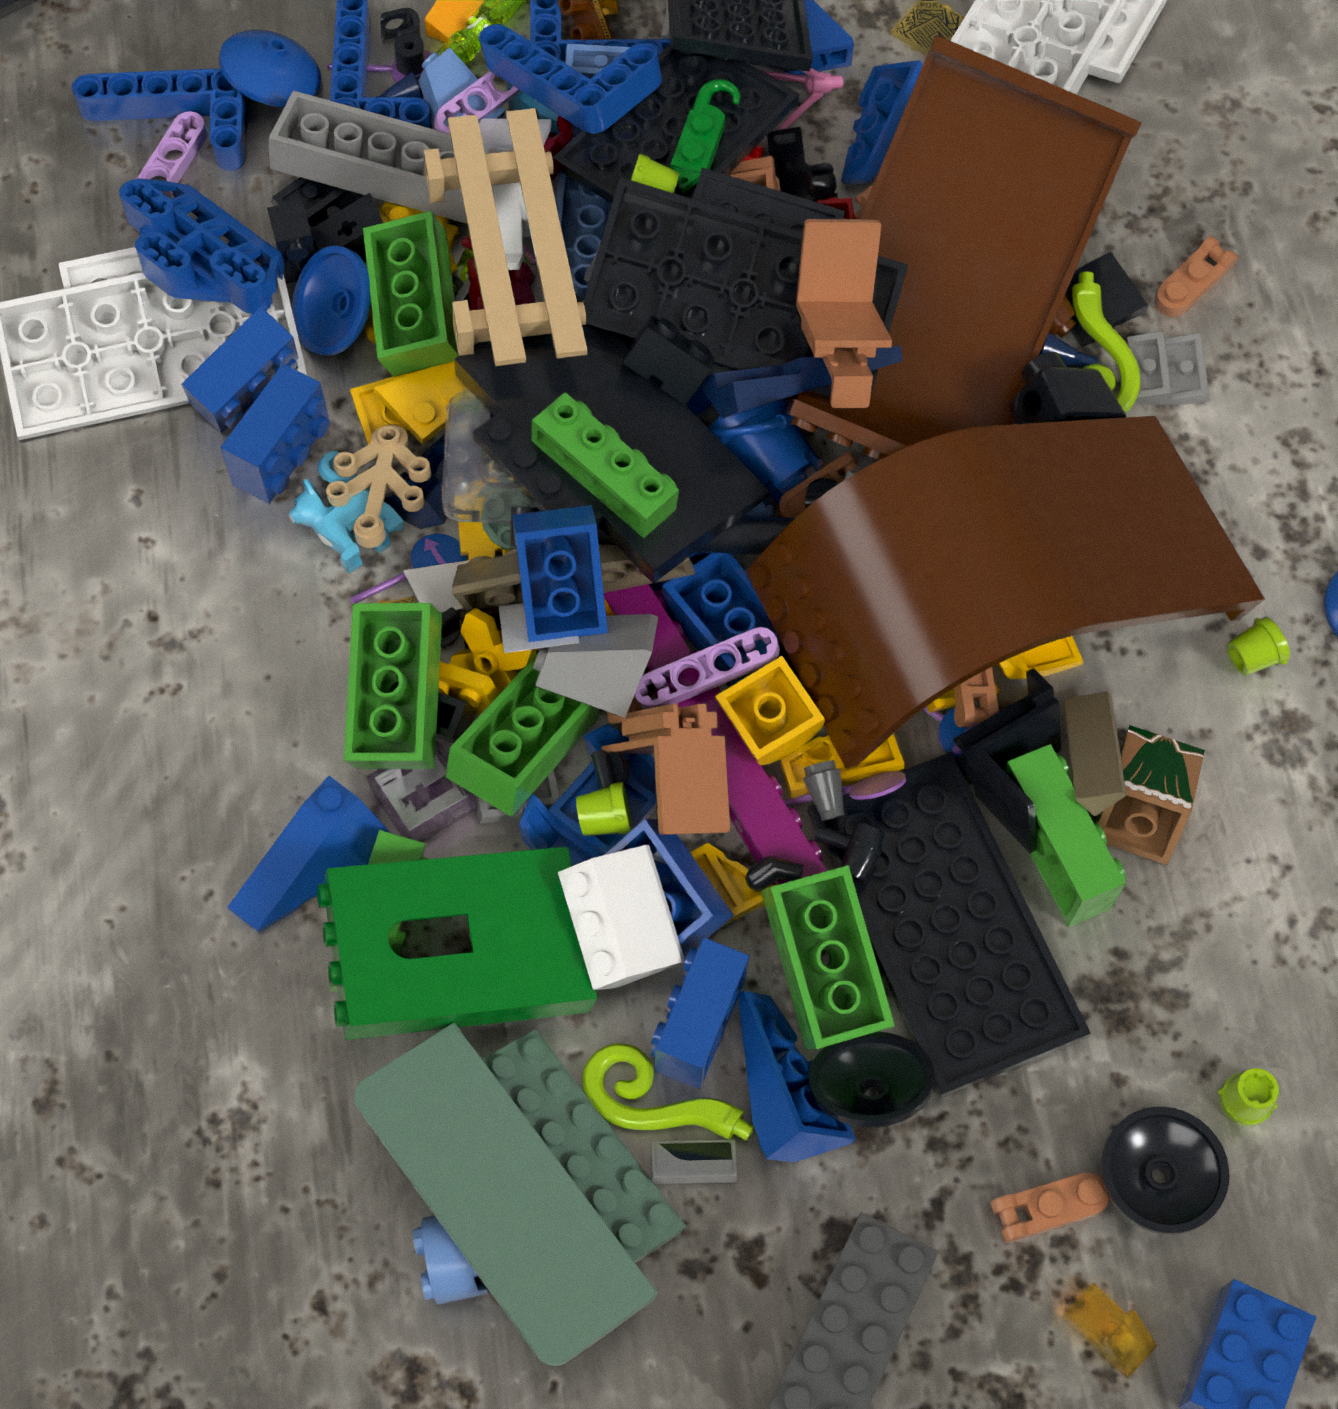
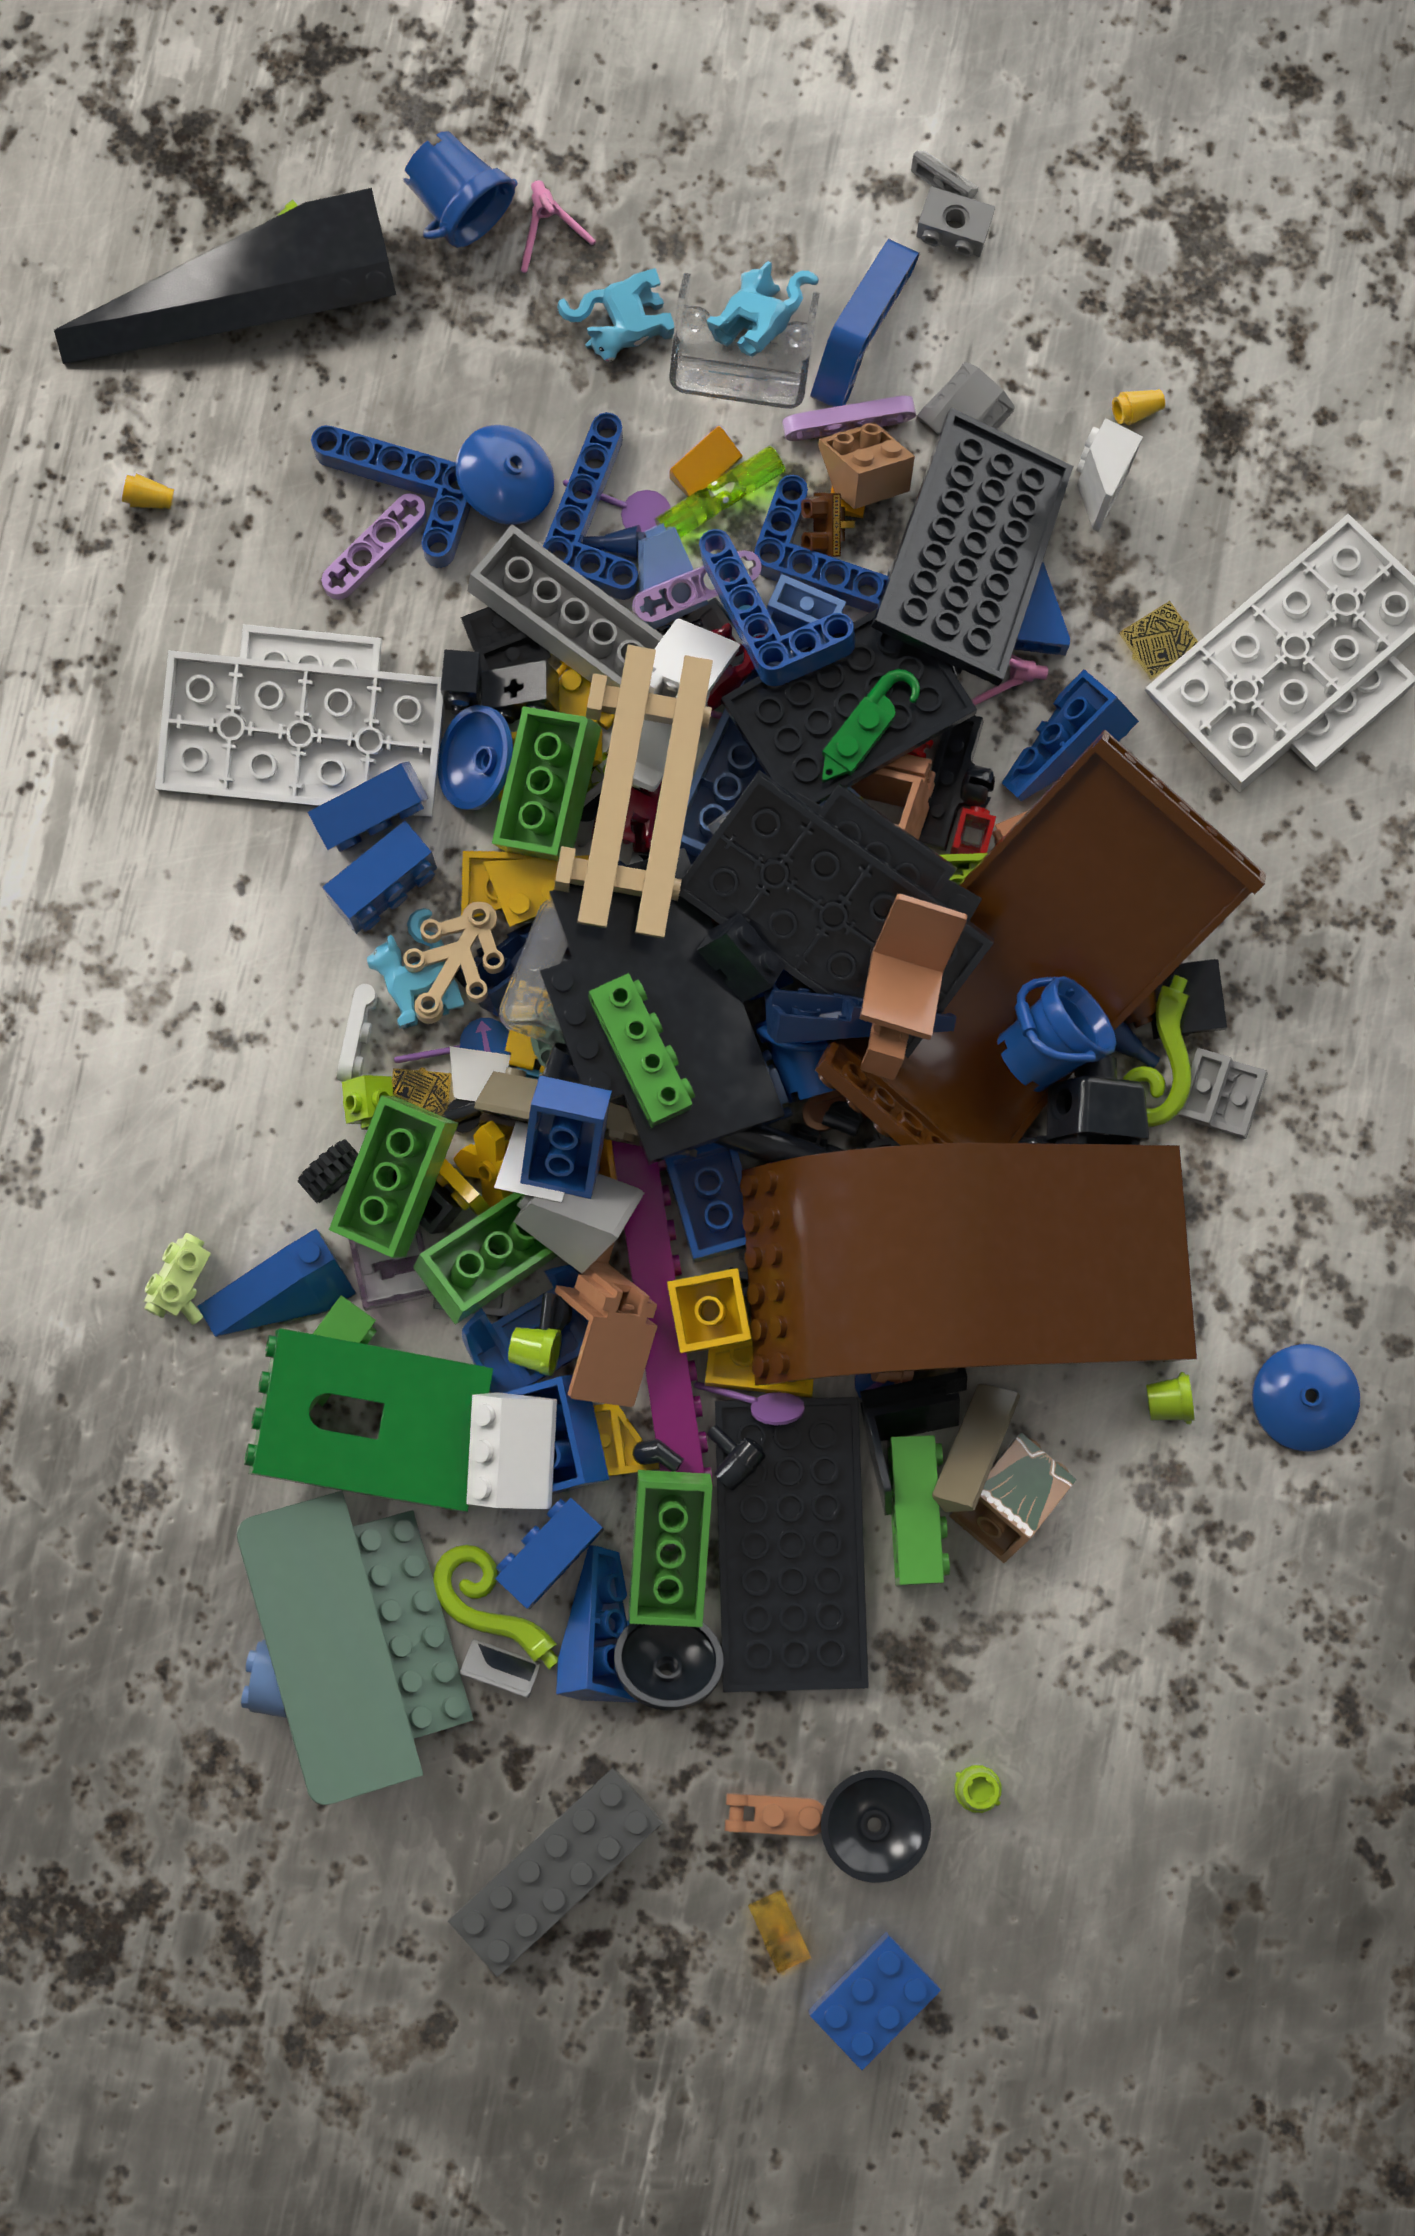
camera: 20 degrees right, 15 degrees up
blue connector [119,178,284,314] -> none
black leg [380,8,425,75] -> none
lime piece [631,154,680,193] -> none
lavender beam [635,627,780,709] -> none
dark grey cone [802,760,845,821] -> none
nougat plate [1154,236,1239,317] -> none
none -> yellowish green brick [144,1233,211,1325]
none -> black tyre [297,1139,358,1203]
none -> white plate [337,984,378,1082]
none -> lime brick [342,1075,393,1130]
none -> blue piece [997,976,1117,1092]

